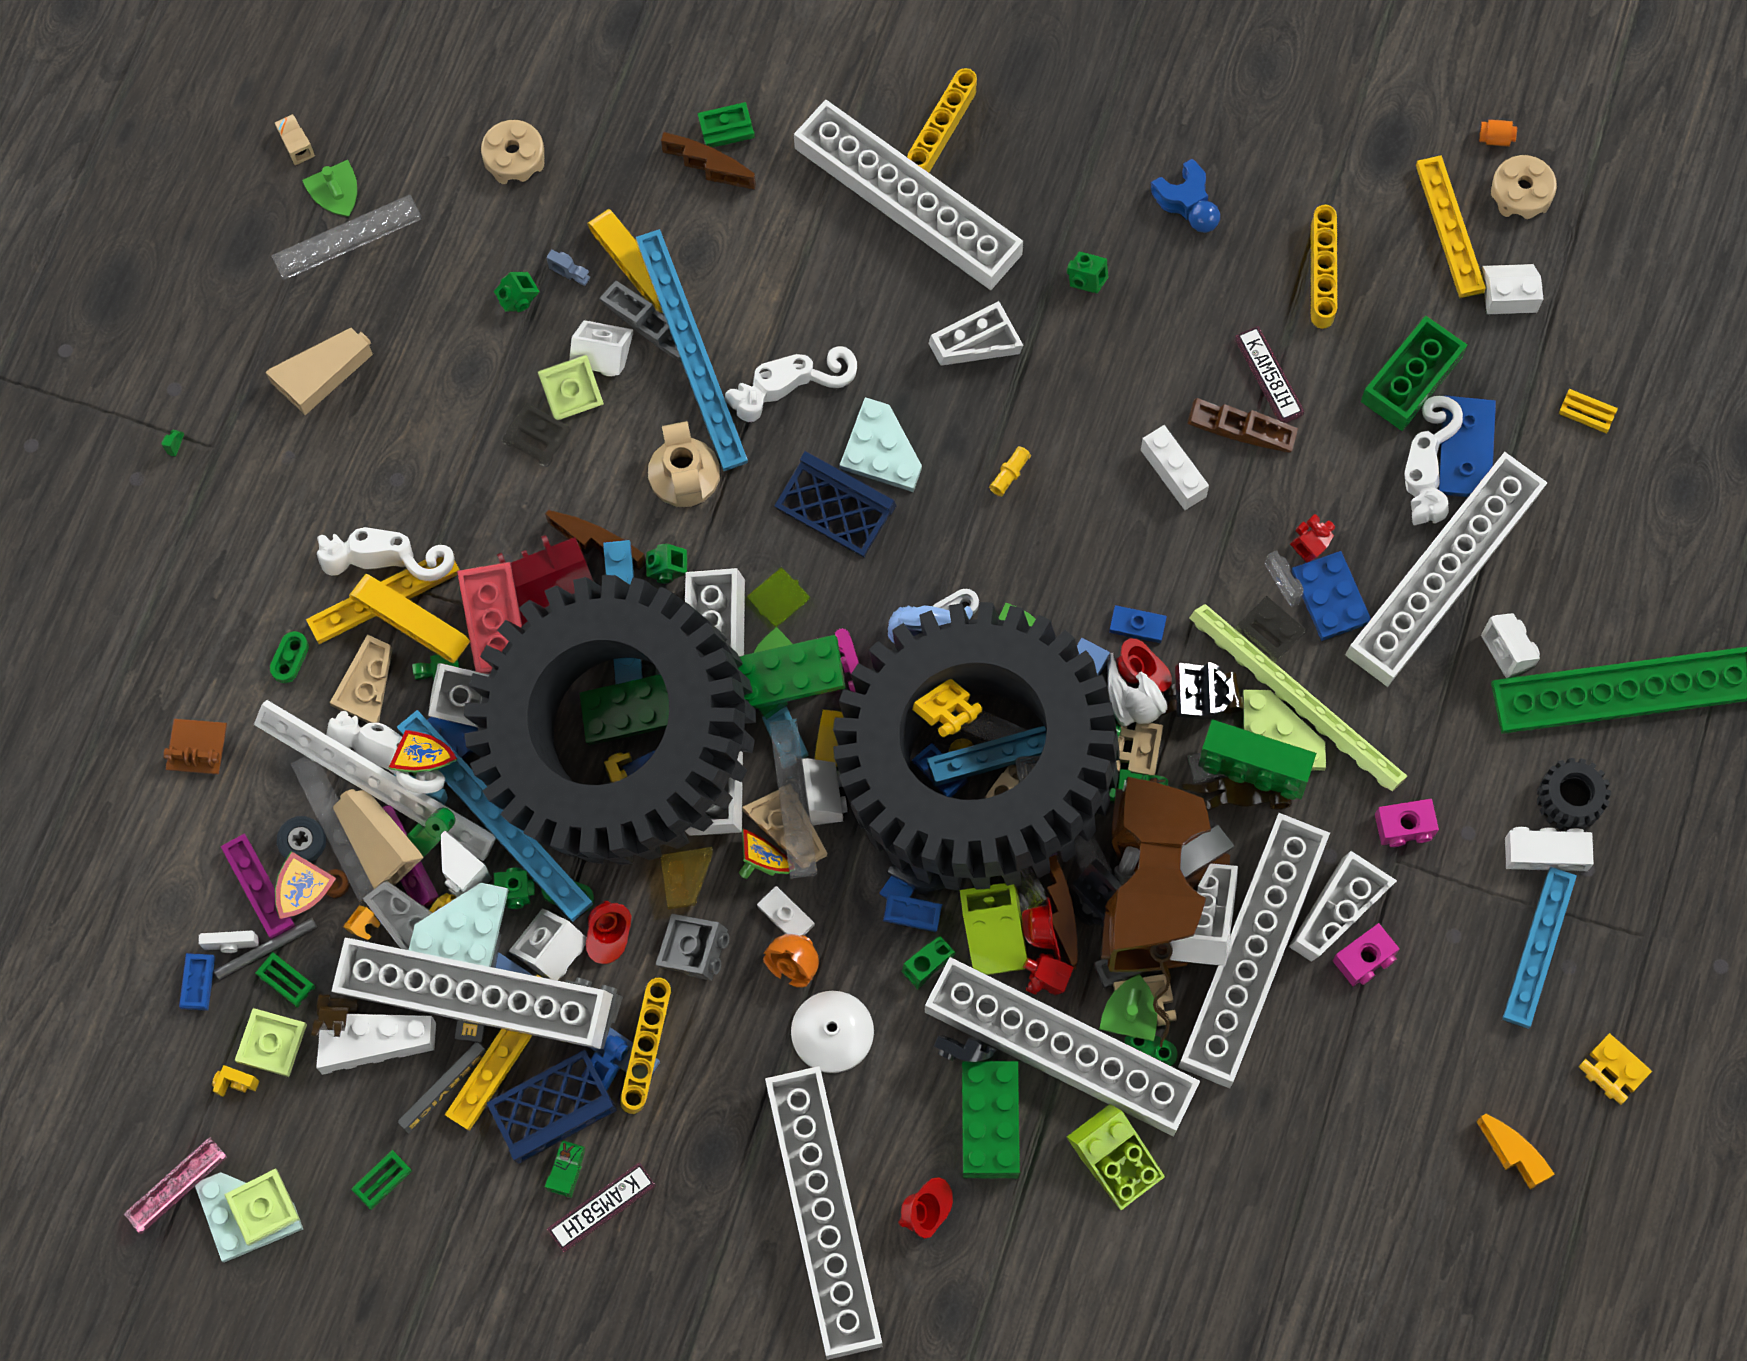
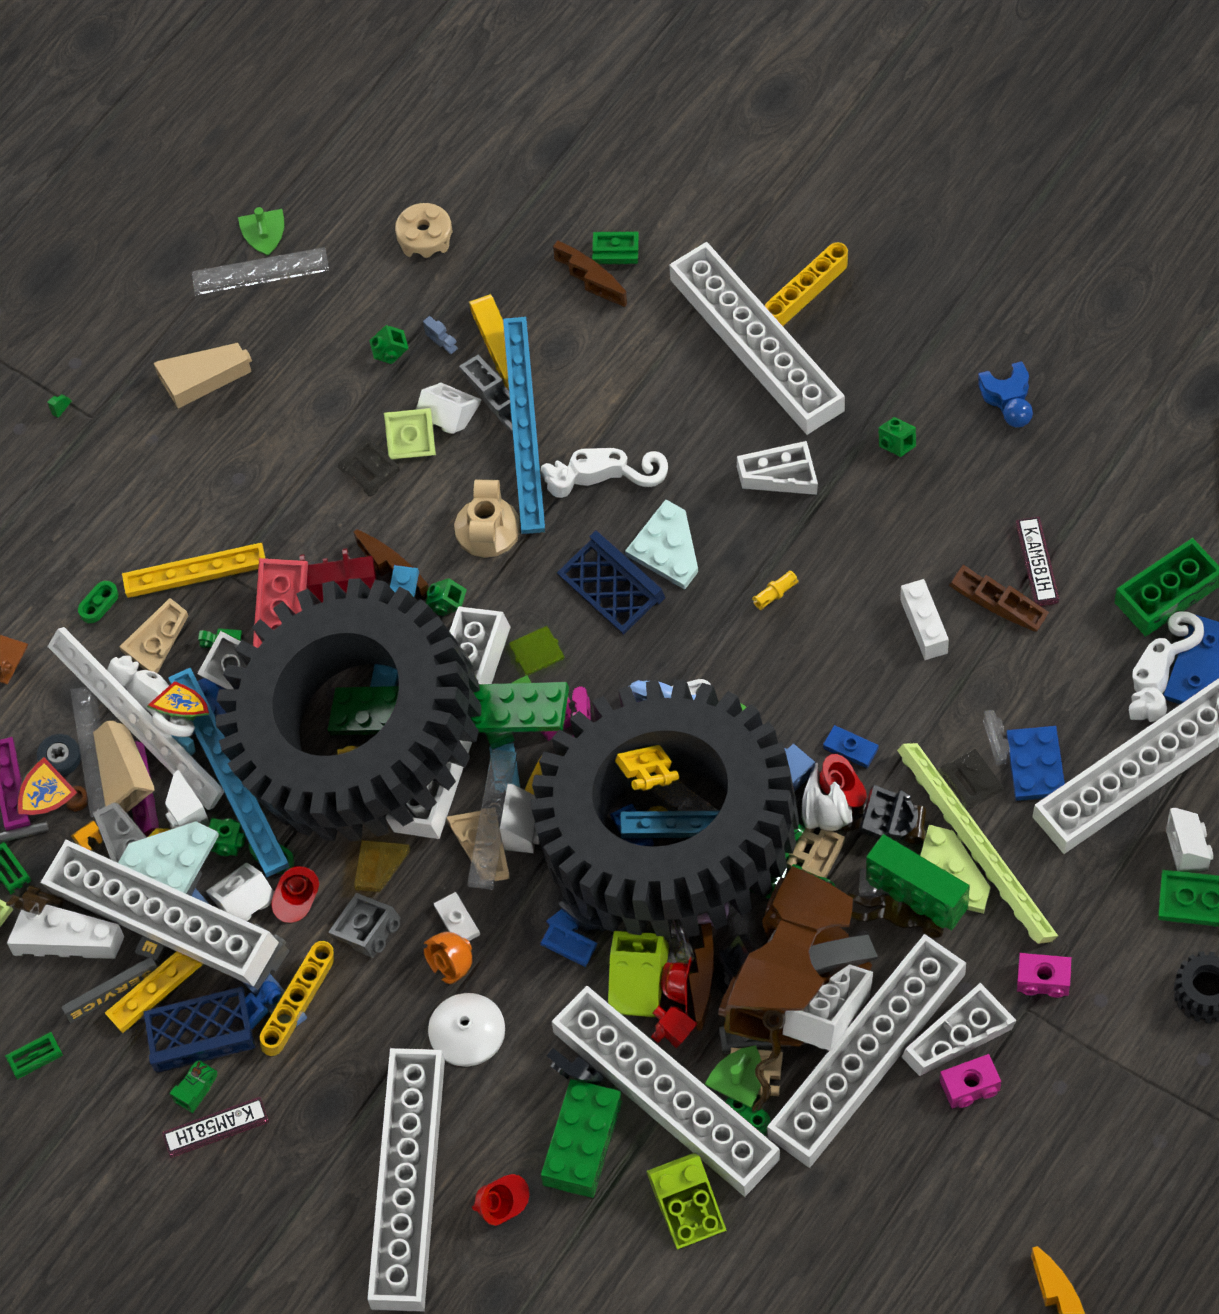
camera: 20 degrees right, 10 degrees down
tan leg [275,114,315,165] -> none
white animal [317,527,455,581] -> none
yellow beam [349,574,470,663] -> none
green leg [407,807,456,858] -> none
shield [739,829,798,879] -> none
green leg [901,936,955,990] -> none
red piece [1290,514,1335,563] -> none
yellow beam [1311,205,1337,329] -> none
dark azure plate [1502,867,1577,1029] -> none
white brick [1505,827,1593,871] -> none
yellow plate [1578,1033,1652,1105] -> none

